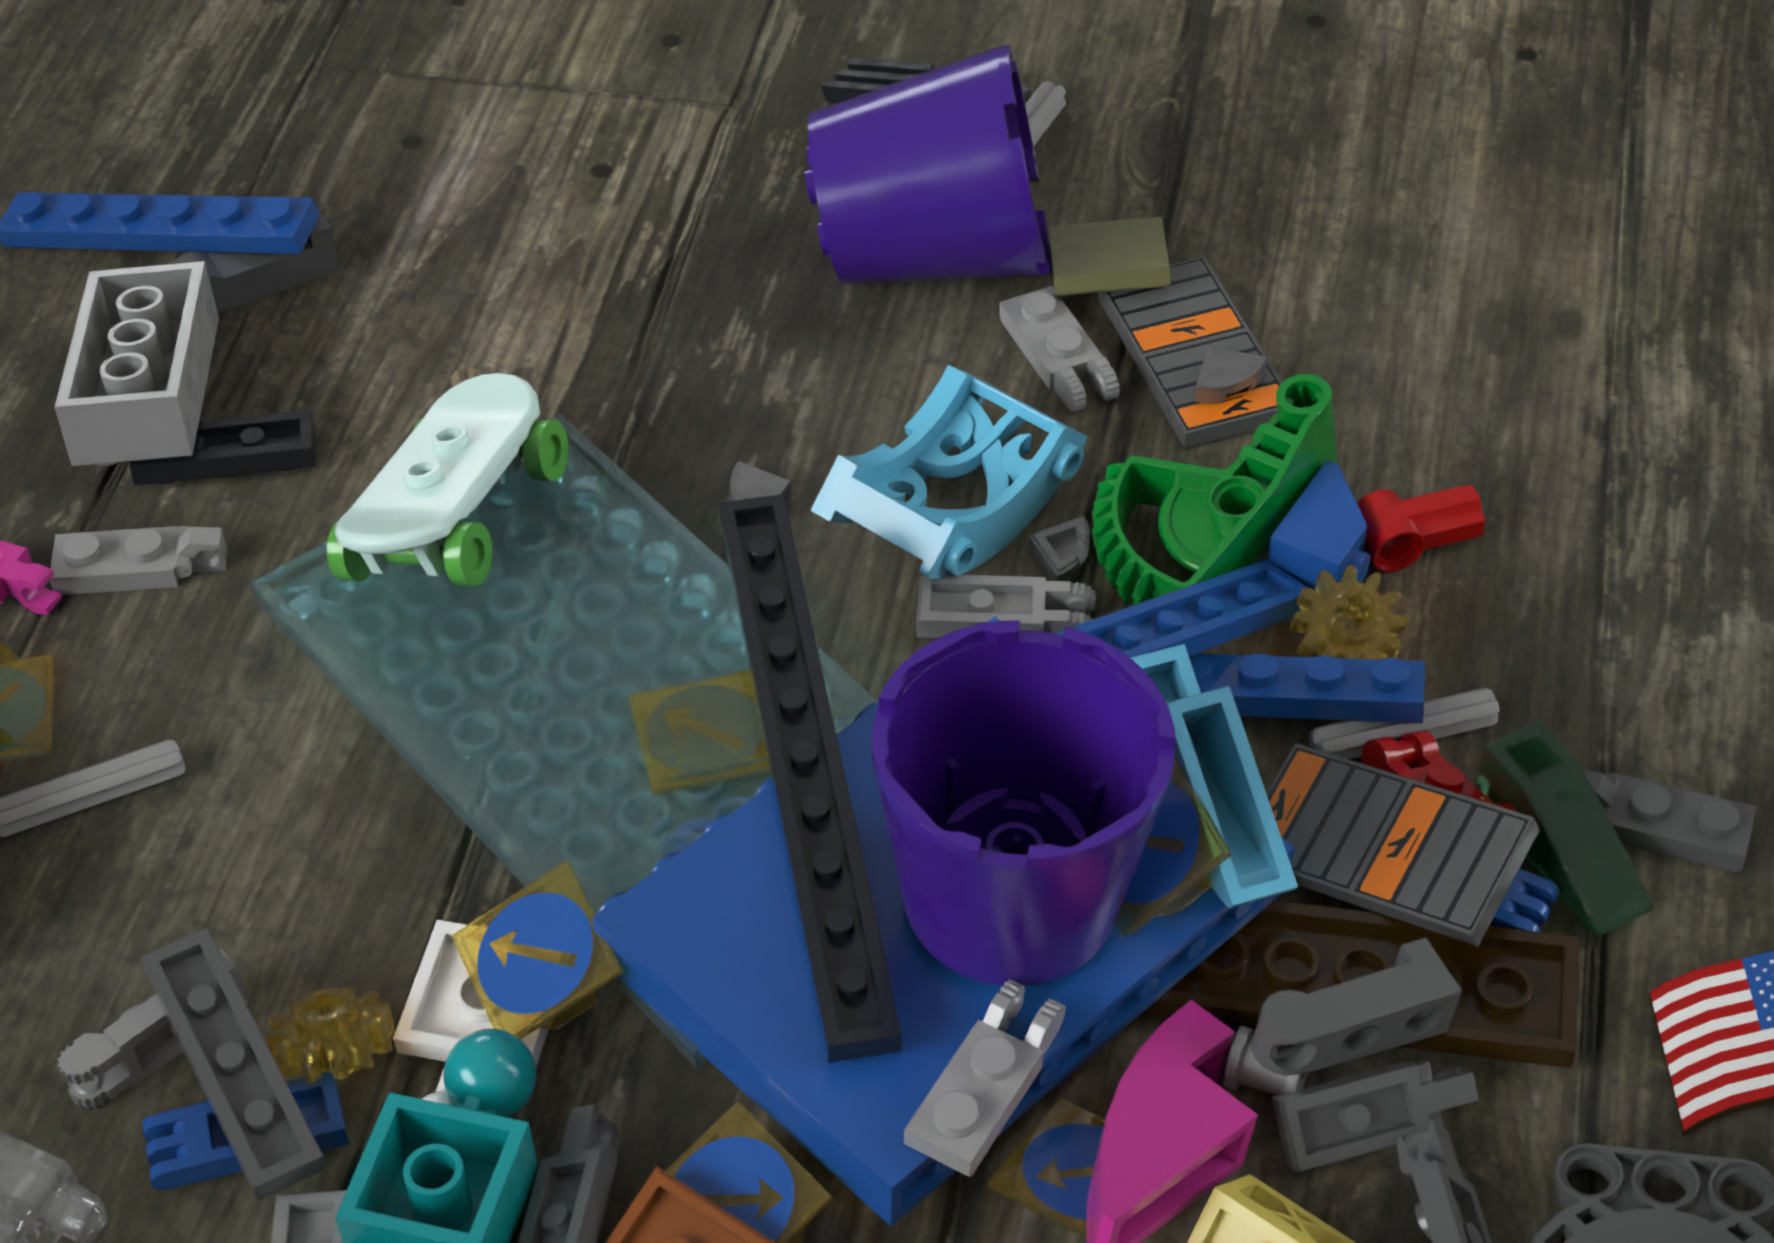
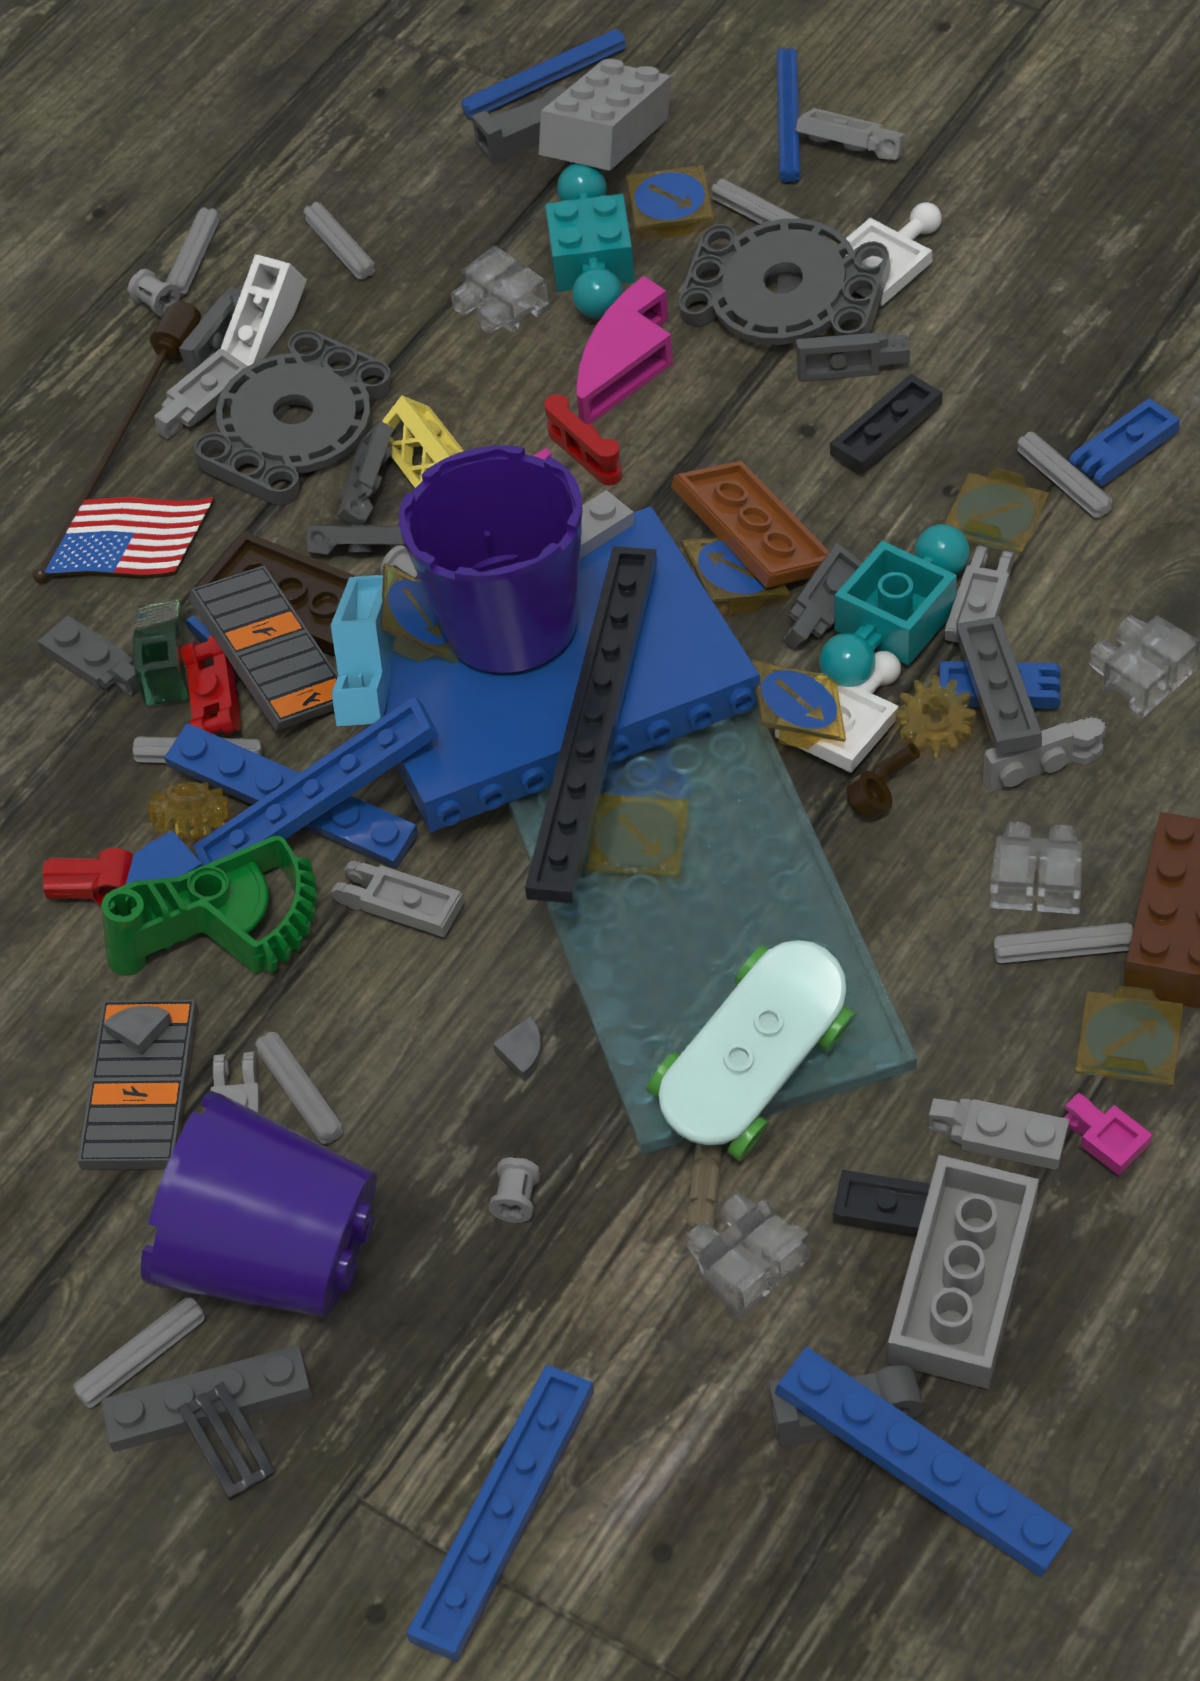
camera: 155 degrees left, 5 degrees up
medium azure fence [810,365,1088,579] -> none
flat silver tile [1028,515,1090,583] -> none
olive tile [1049,217,1171,296] -> none
dark grey leg [1251,937,1462,1076] -> none
none -> light grey axle [255,1031,343,1145]
none -> blue plate [406,1364,594,1662]
none -> light grey bush [489,1157,540,1223]
none -> clear hips [687,1192,809,1318]
none -> dark brown plate [847,742,920,819]
none -> clear hips [990,822,1082,914]

